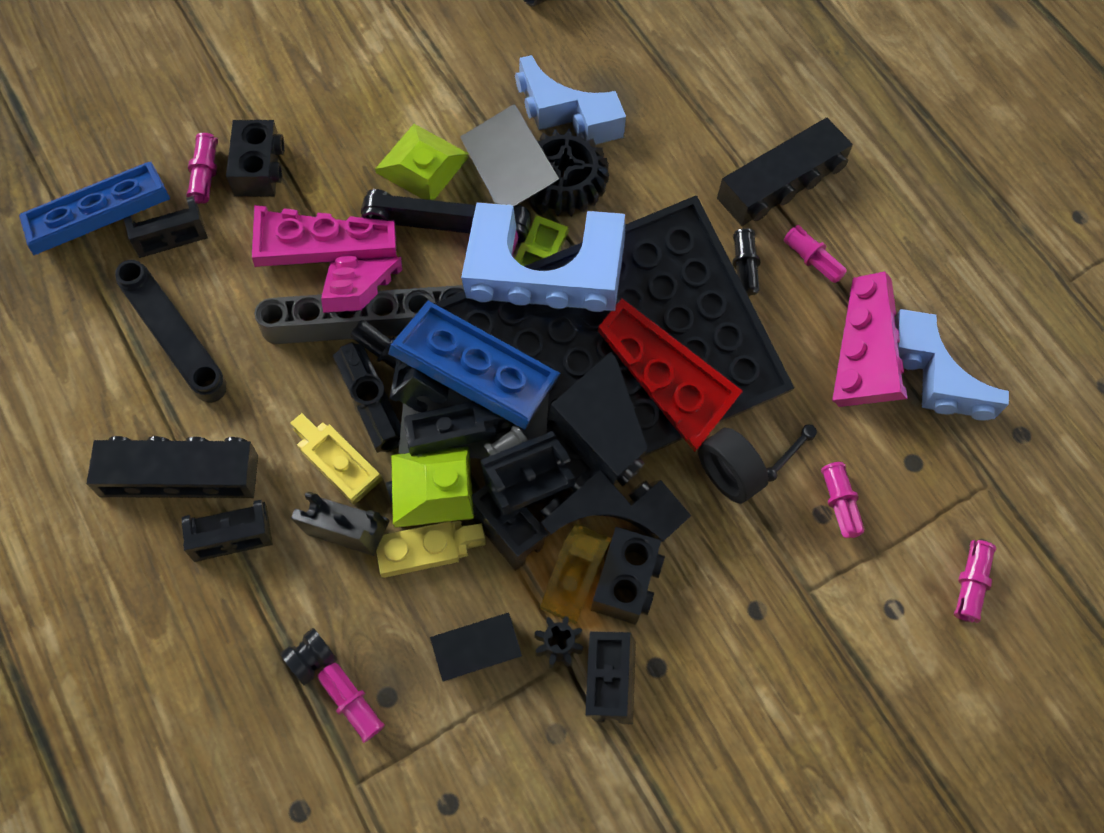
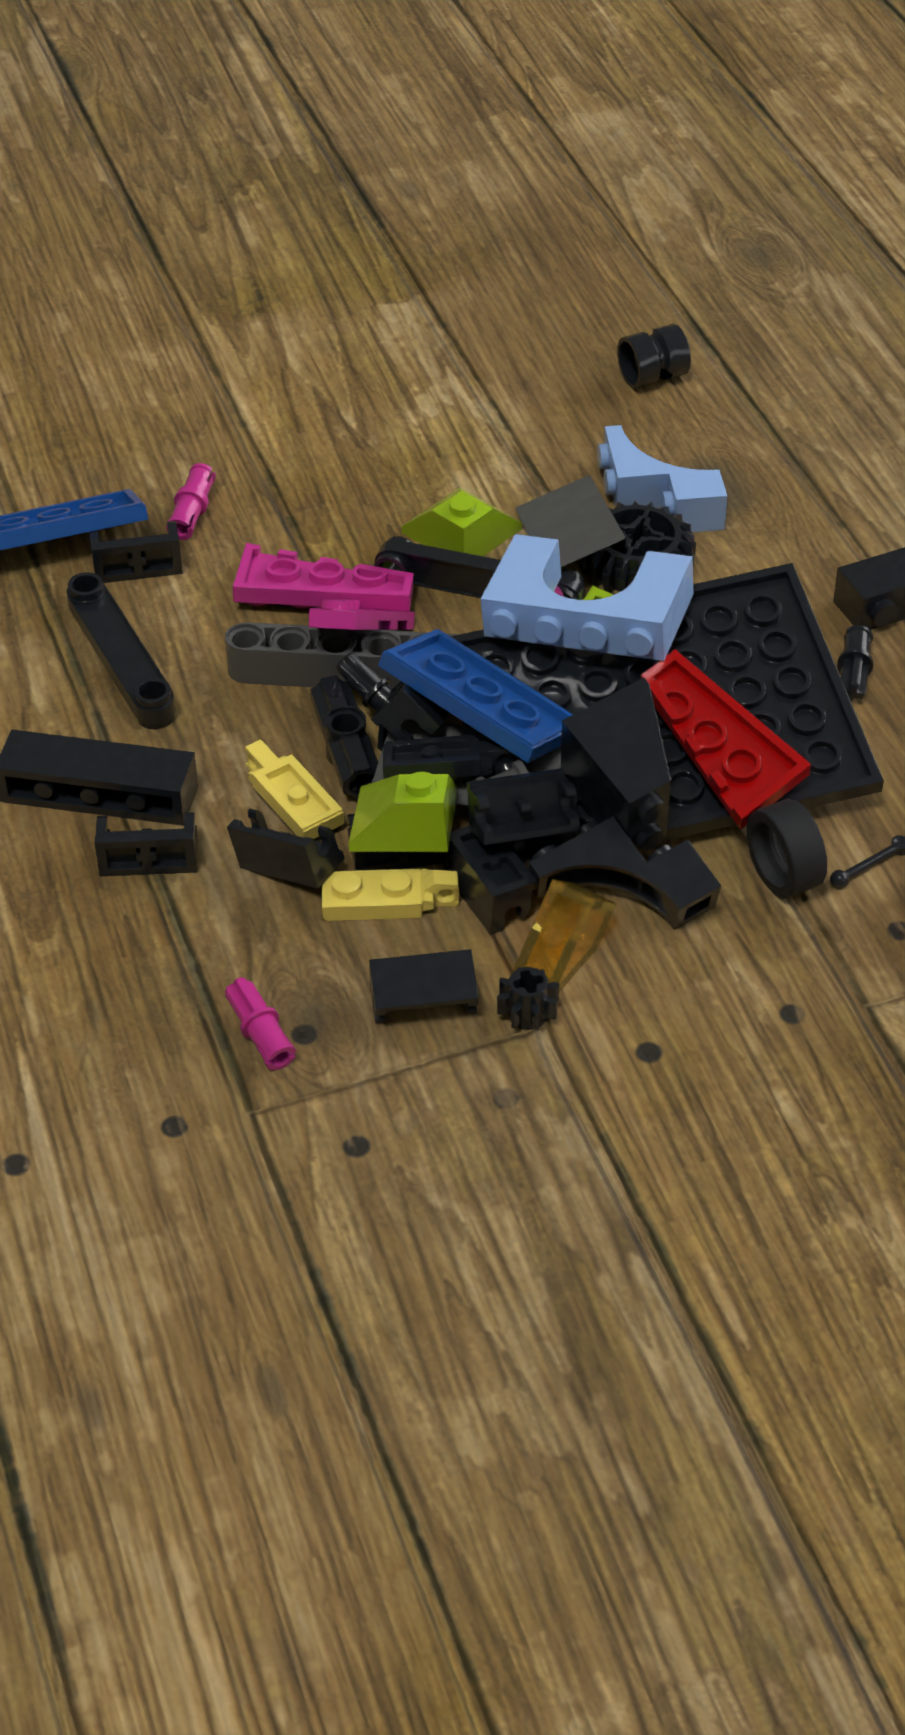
camera: 15 degrees right, 20 degrees down
black brick [226,120,285,197] -> none
black wheel [279,627,338,686] -> none
black hinge [585,631,636,724] -> none
black brick [591,527,665,625] -> none

